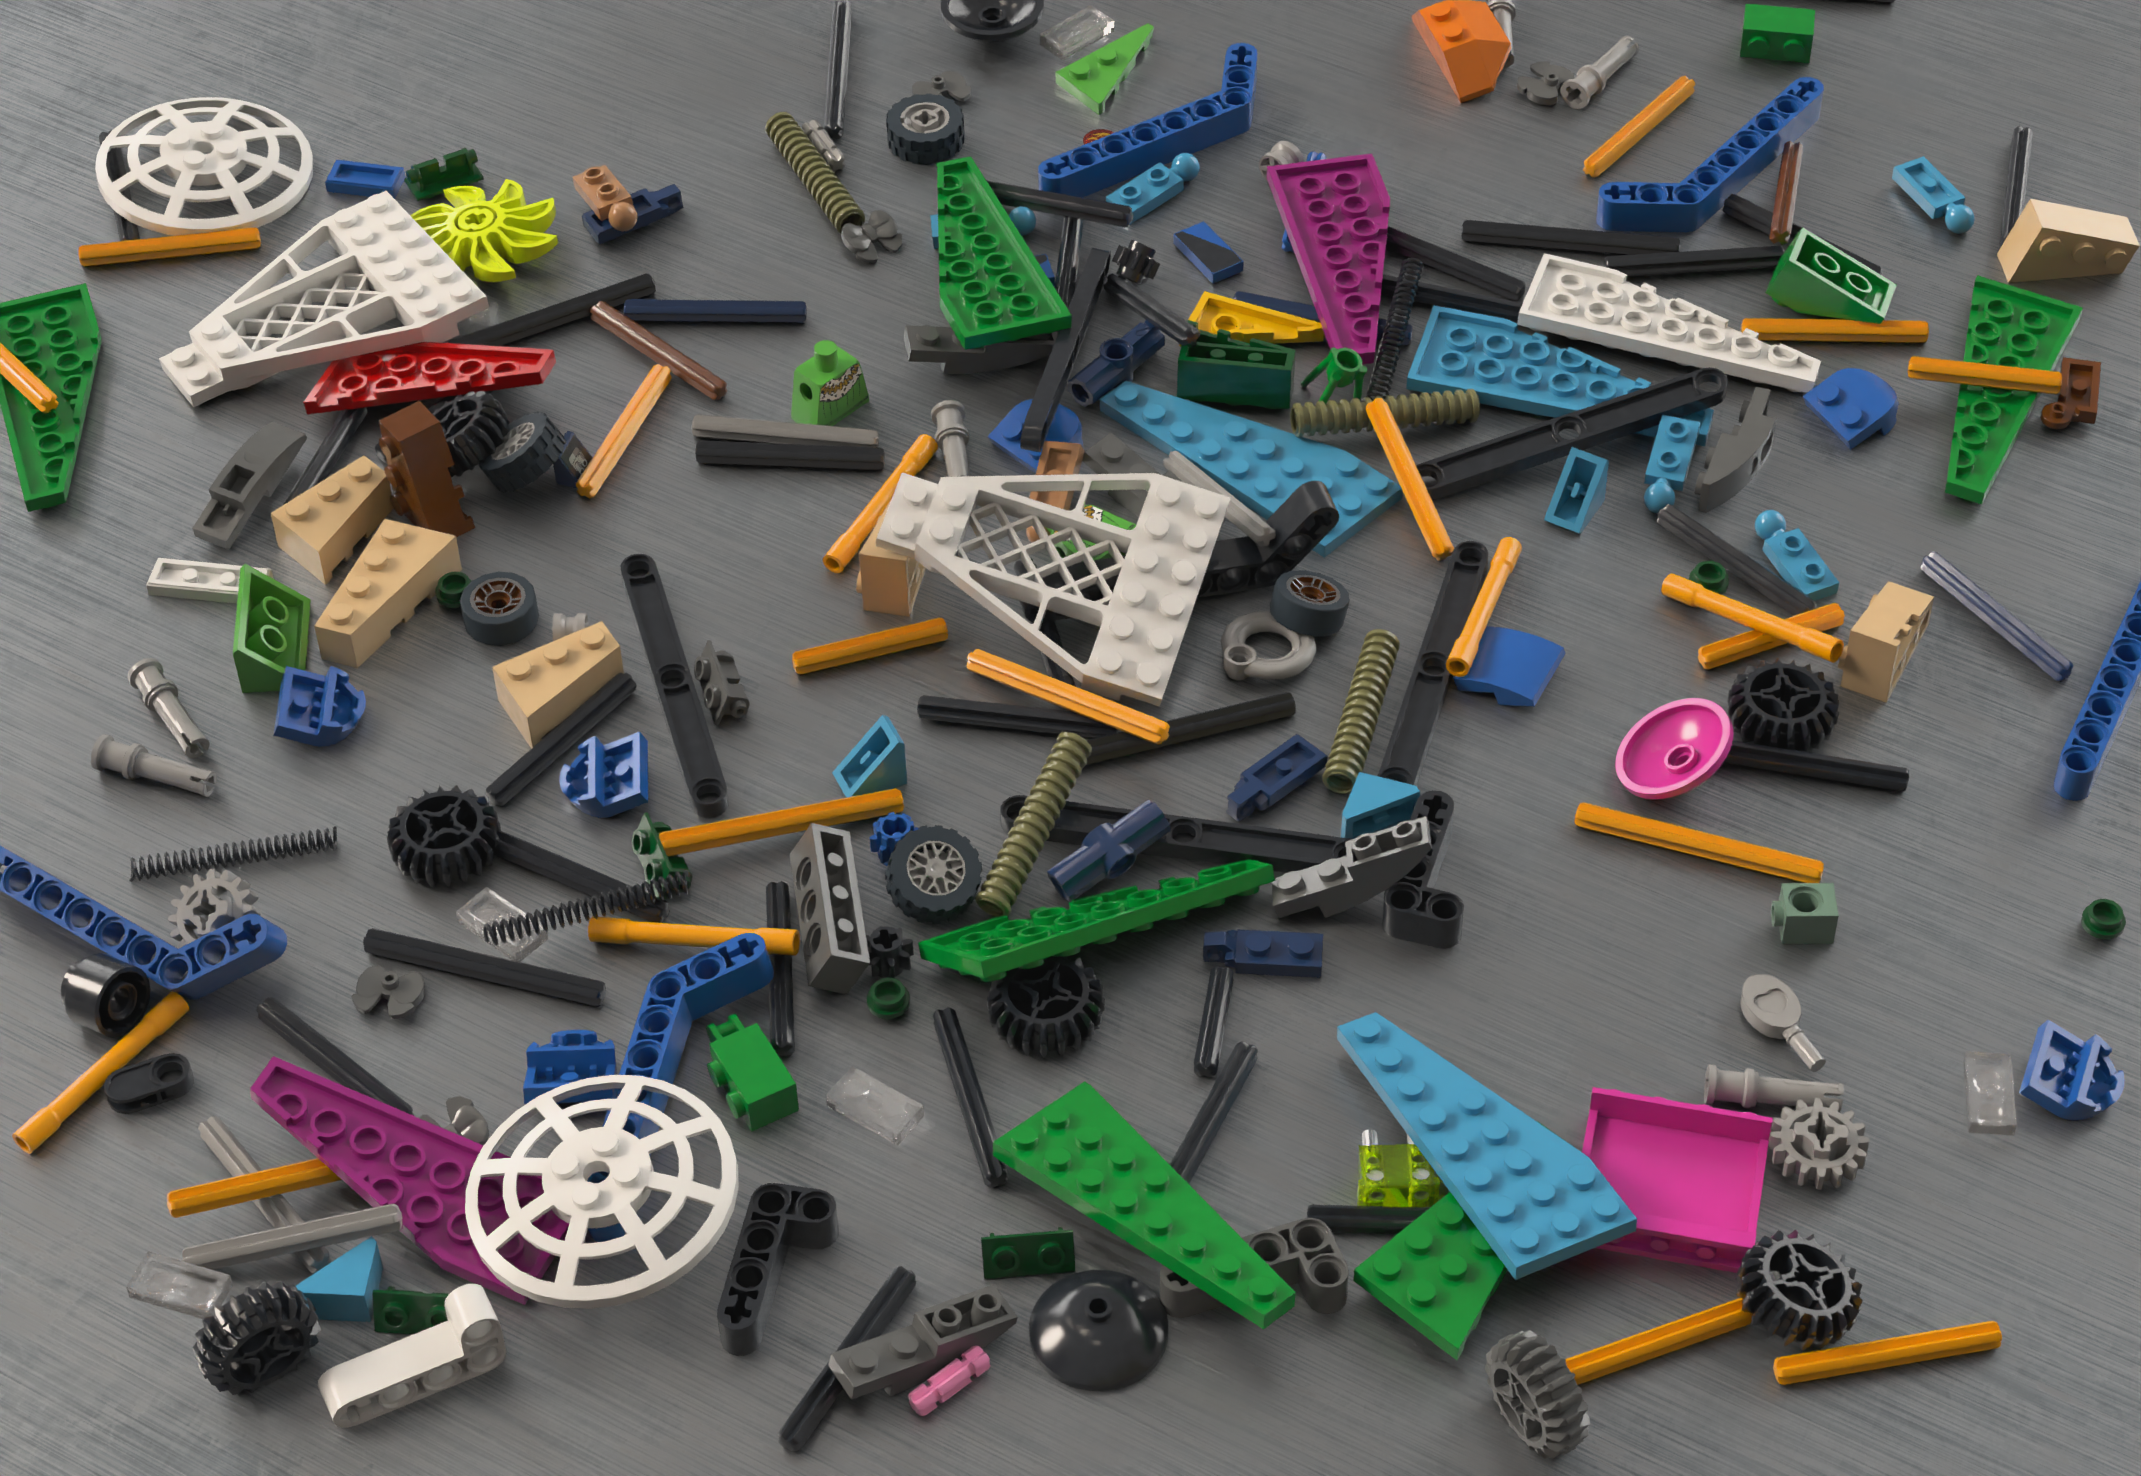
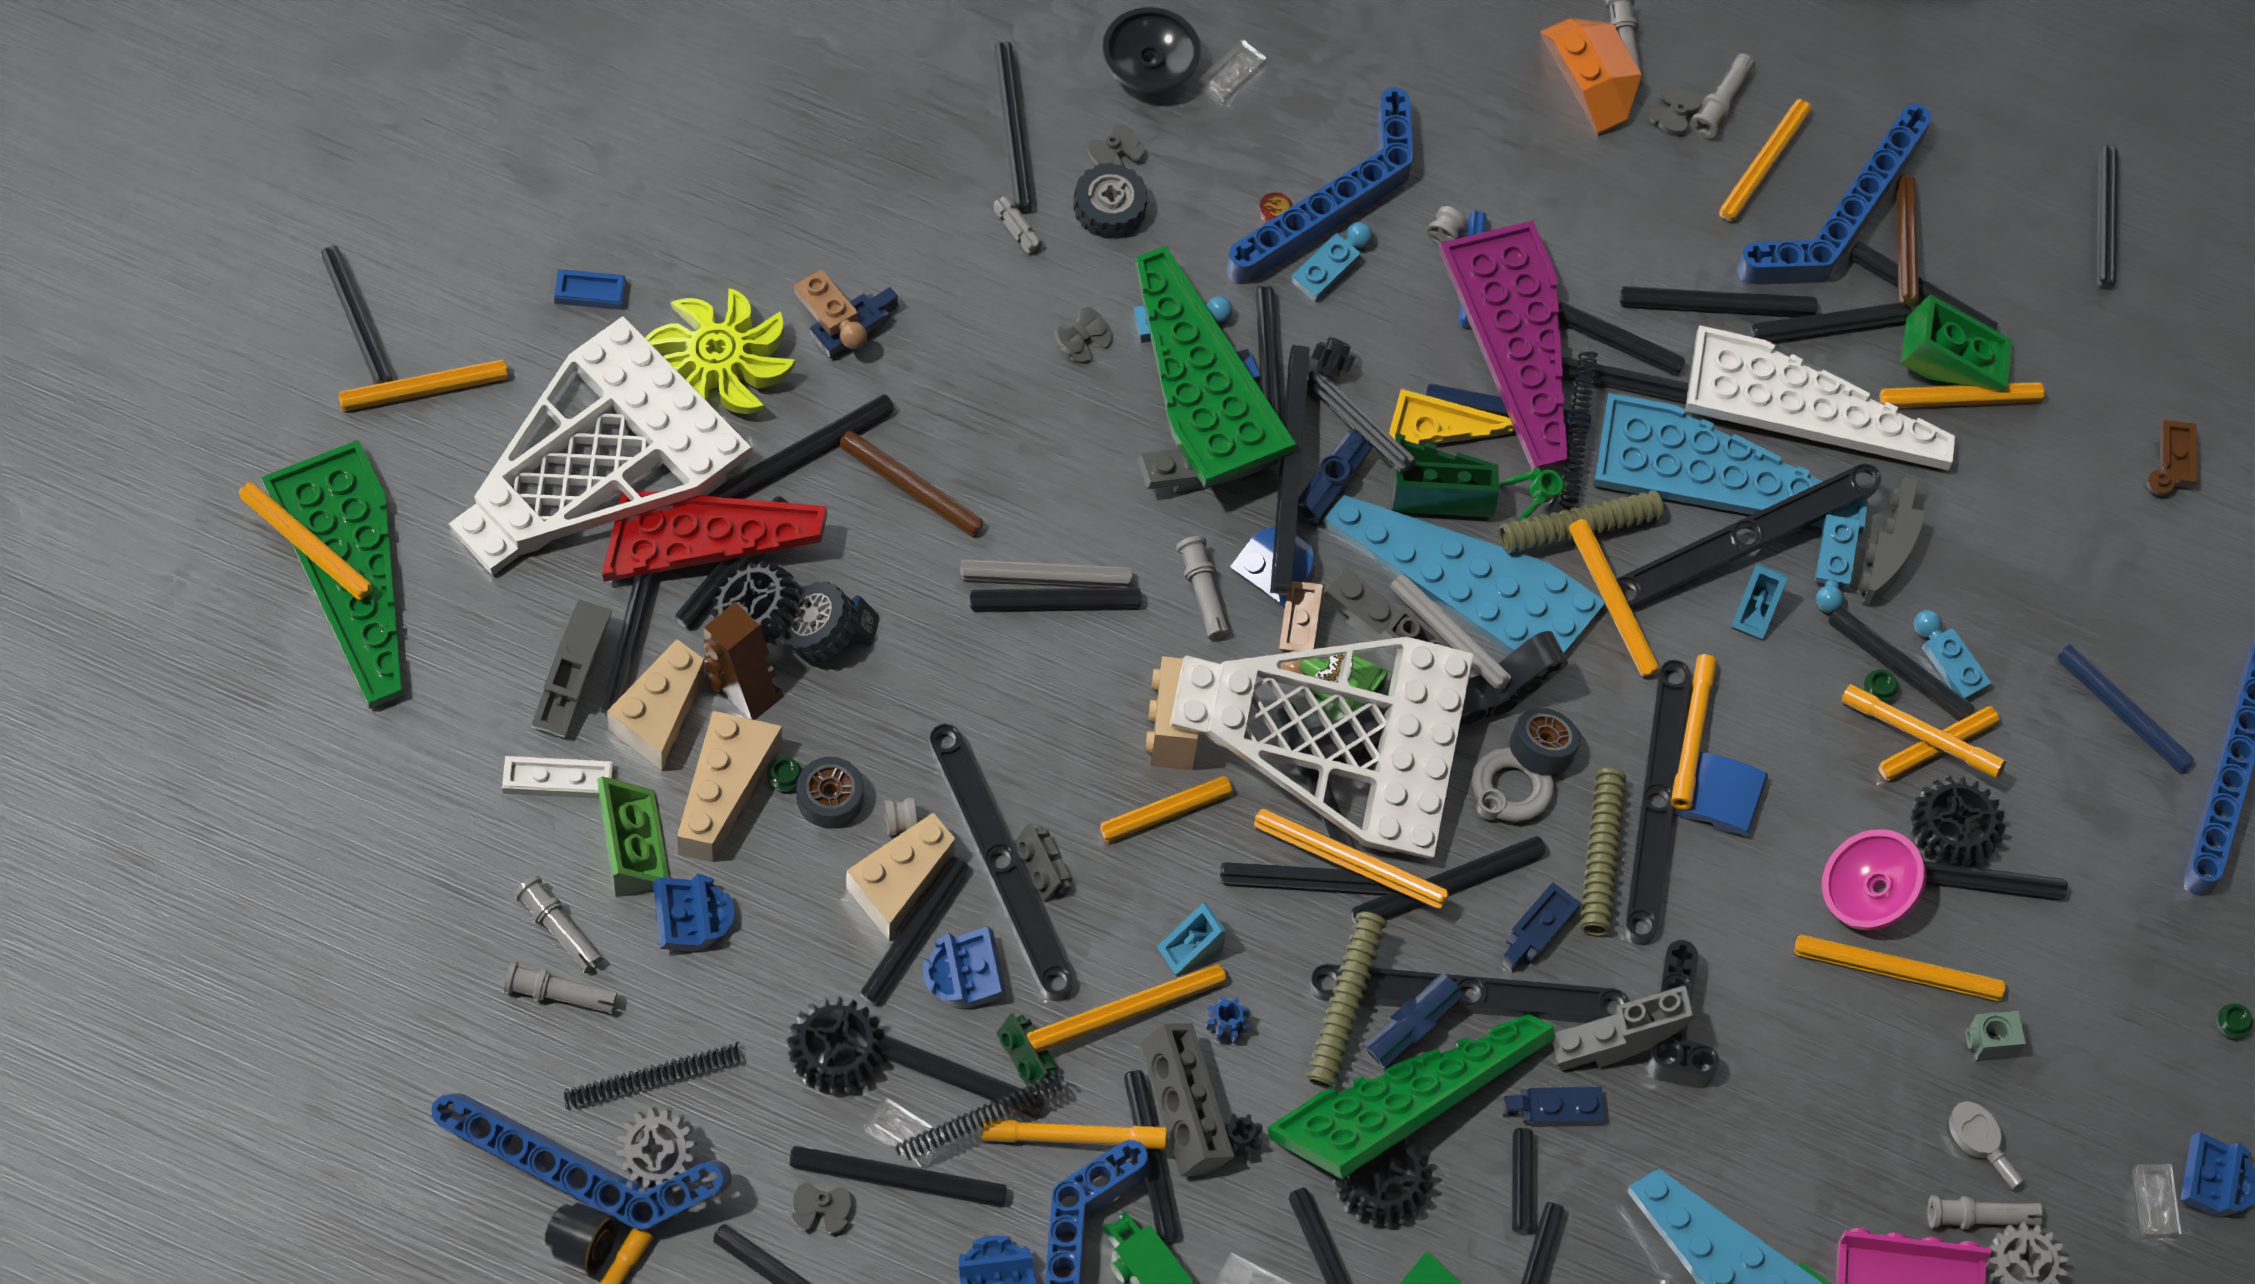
camera: 15 degrees left, 15 degrees up
white dish [95,97,313,236] -> none
dark green hinge [404,148,484,202] -> none
light orange axle [576,364,672,499] -> none
dark blue axle [624,299,807,323] -> none
olive piece [765,112,865,234] -> none
bright green torso [791,340,870,426] -> none
light orange piece [823,434,938,573] -> none
dark green plate [866,978,910,1019] -> none
black wheel [885,825,983,924] -> none
black axle [986,180,1134,228] -> none
bright green wing [1055,23,1154,115] -> none
tile [1173,221,1244,284] -> none
dark azure slope [1341,772,1420,839] -> none
green brick [1740,4,1815,63] -> none
blue slope [1803,368,1899,450] -> none
tan wedge [1838,581,1934,703] -> none
dark azure plate [1892,156,1975,234] -> none
light orange axle [1907,356,2062,395] -> none
green wing [1945,275,2083,505] -> none
tan wedge [1997,199,2140,283] -> none

